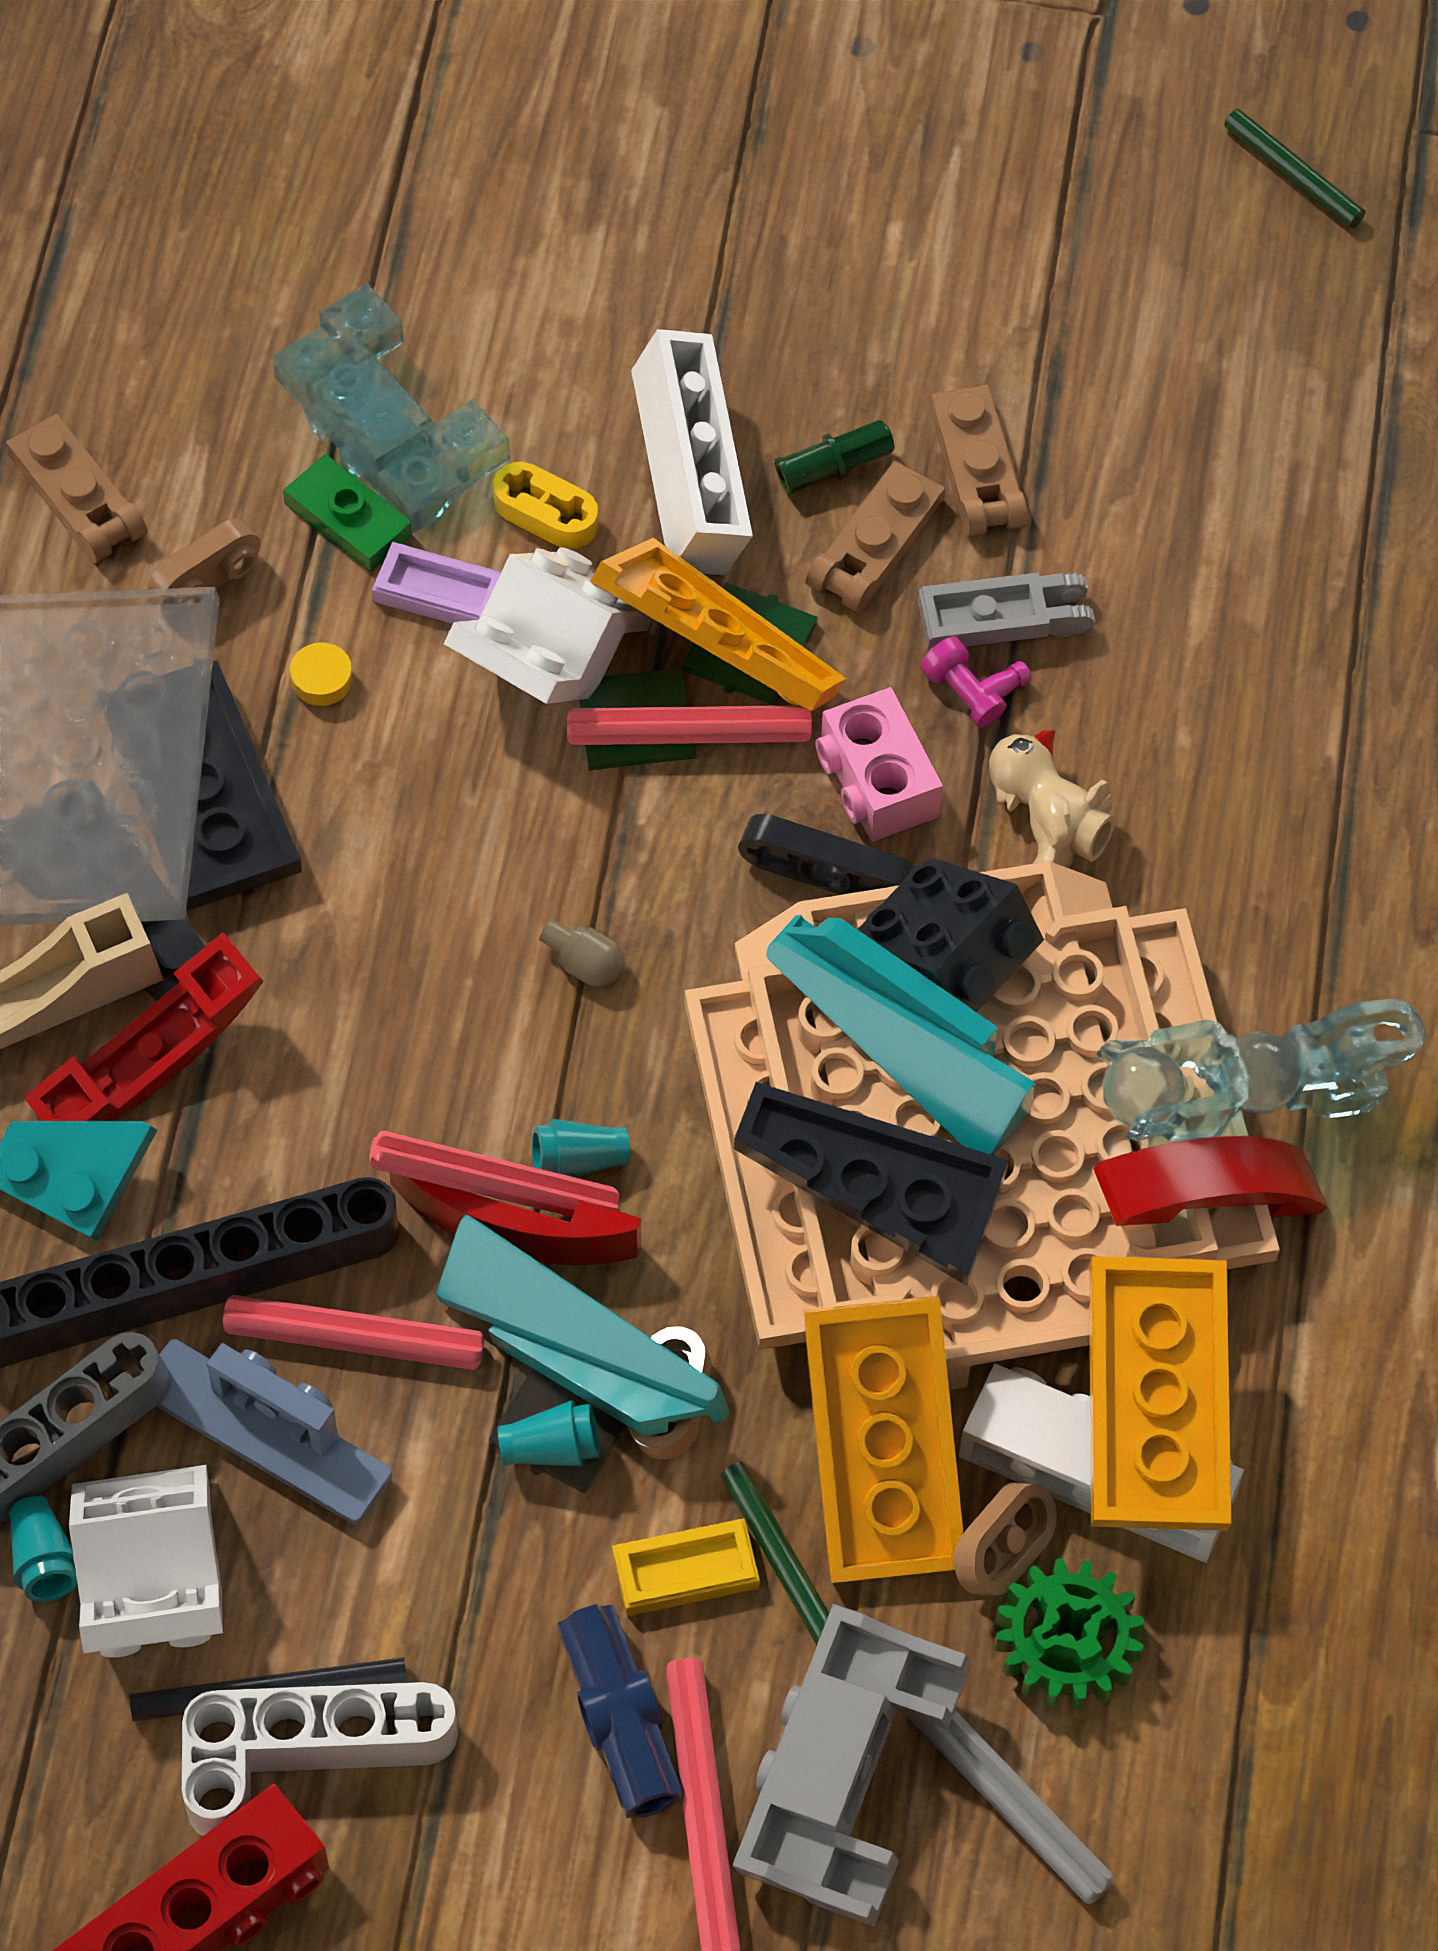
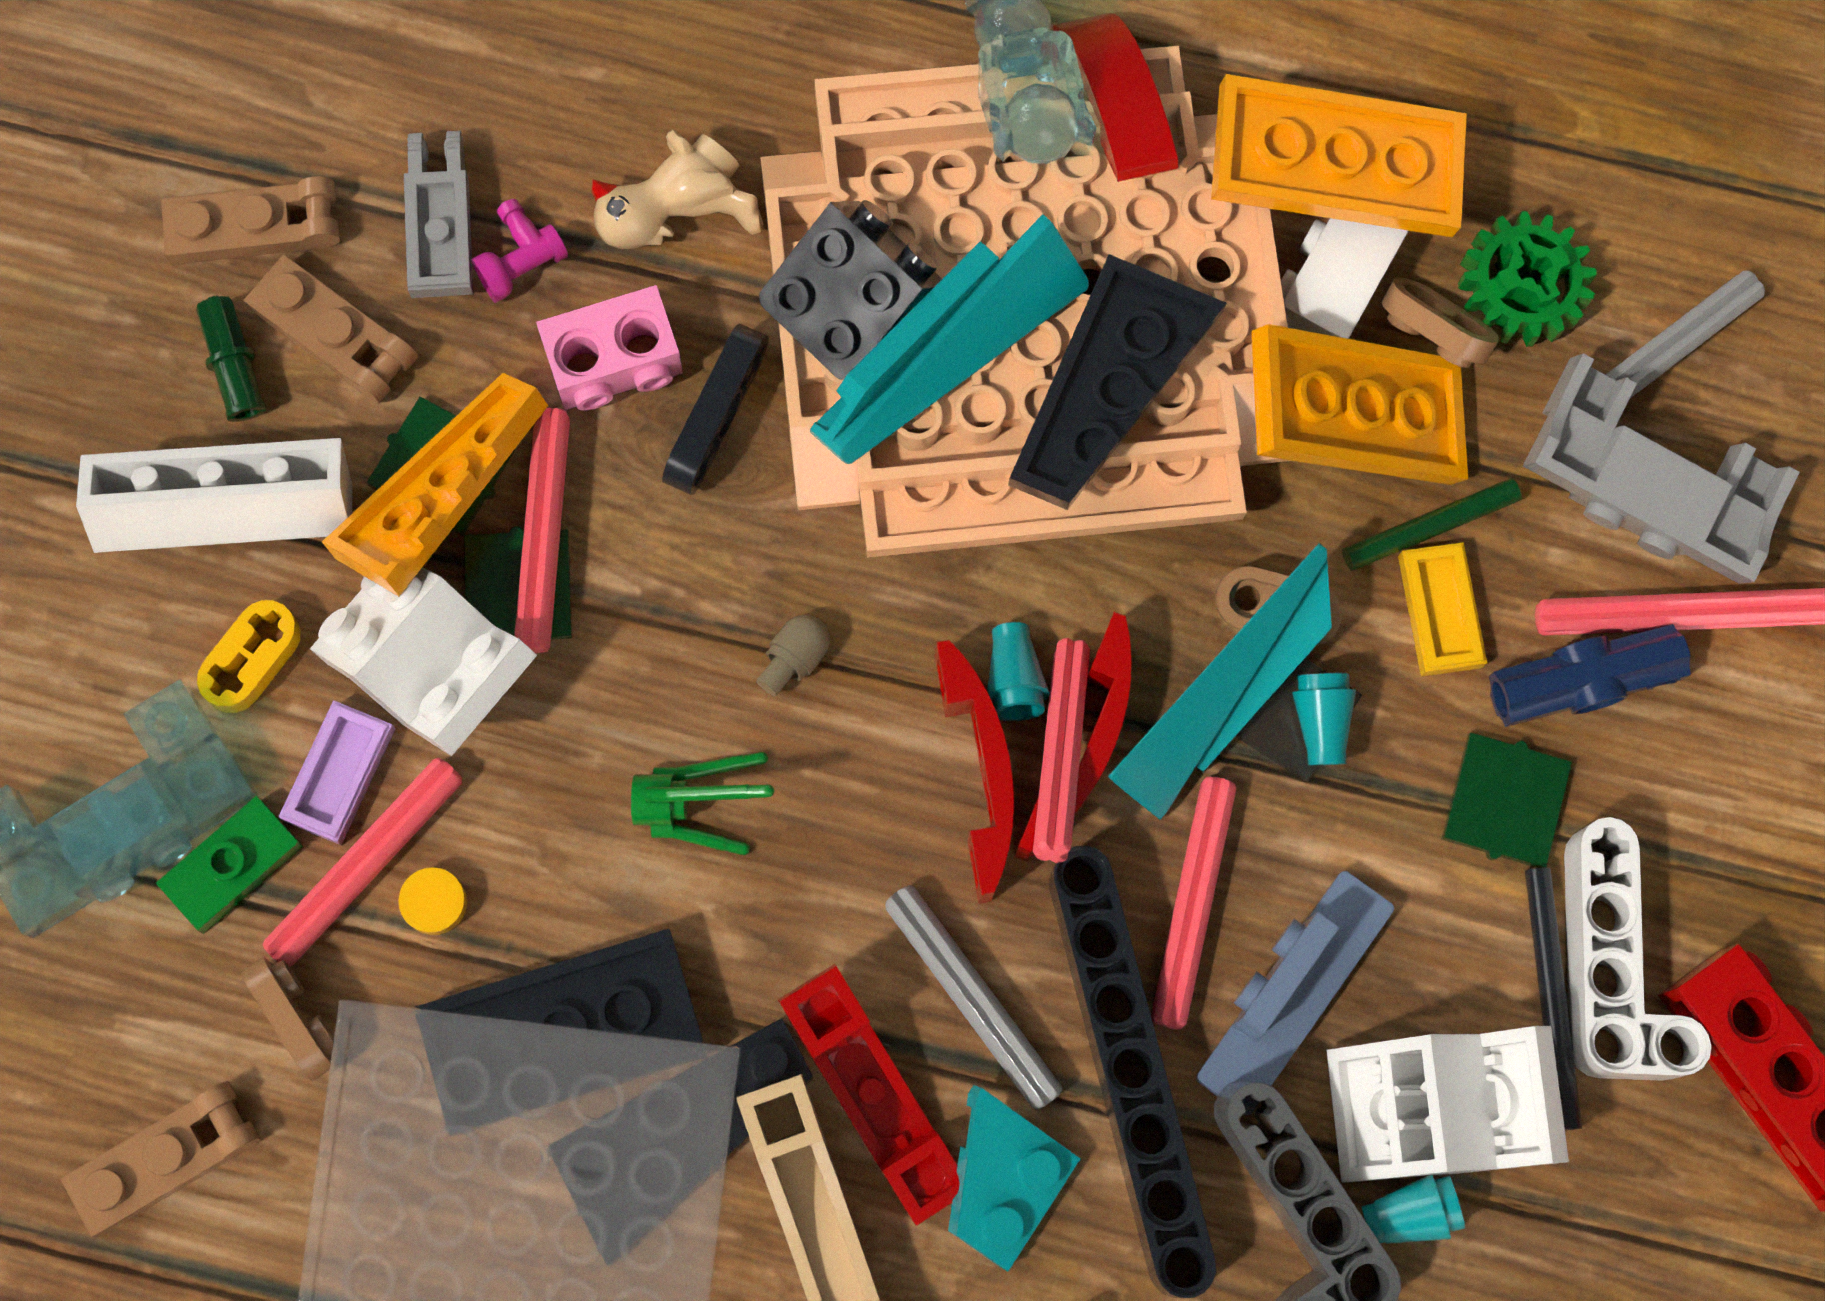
camera: 90 degrees left, 15 degrees up
none -> coral axle [263,757,463,967]
none -> green plant [631,752,775,855]
none -> light grey axle [885,885,1062,1110]
none -> red slope [934,640,1014,904]
none -> dark green piece [1441,732,1572,868]

